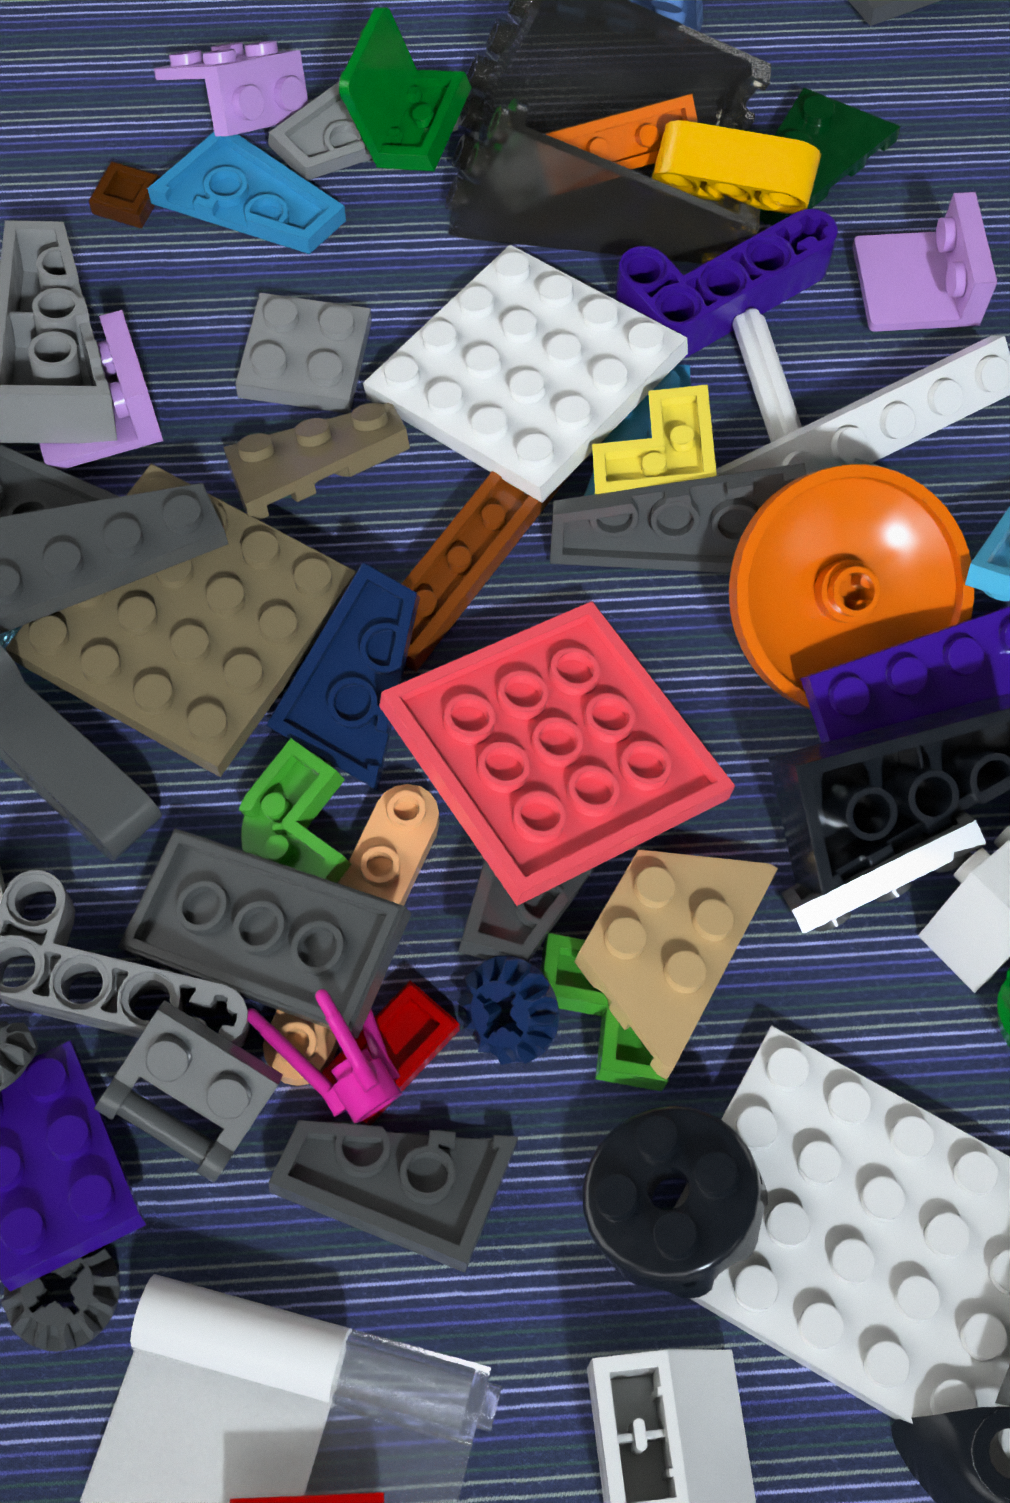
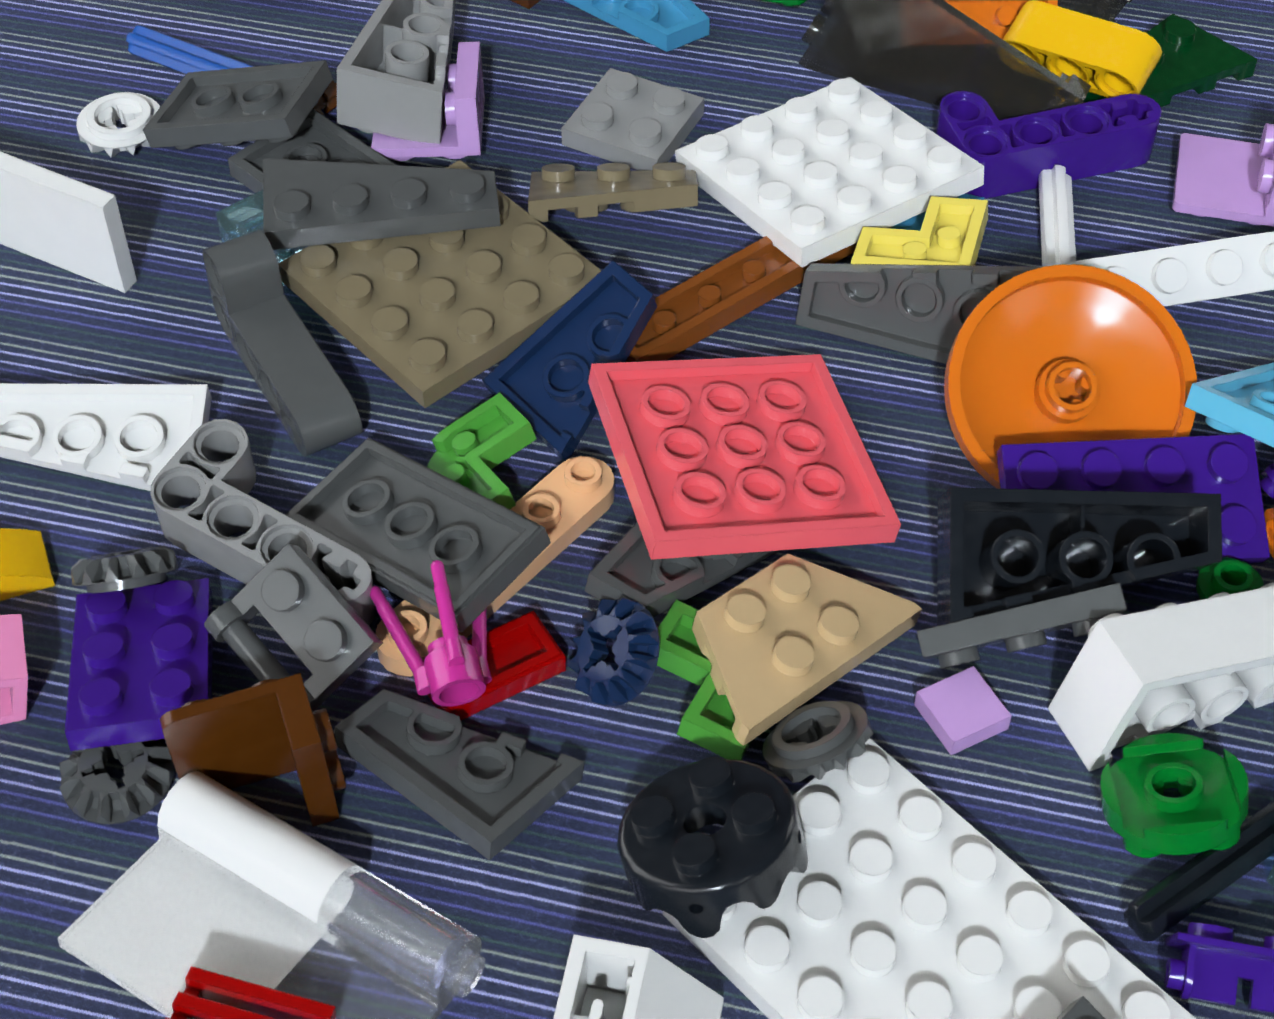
camera: 20 degrees right, 15 degrees down
none -> reddish brown bracket [160,673,346,827]
none -> dark grey gear [762,701,874,783]
none -> lavender tile [914,666,1012,755]

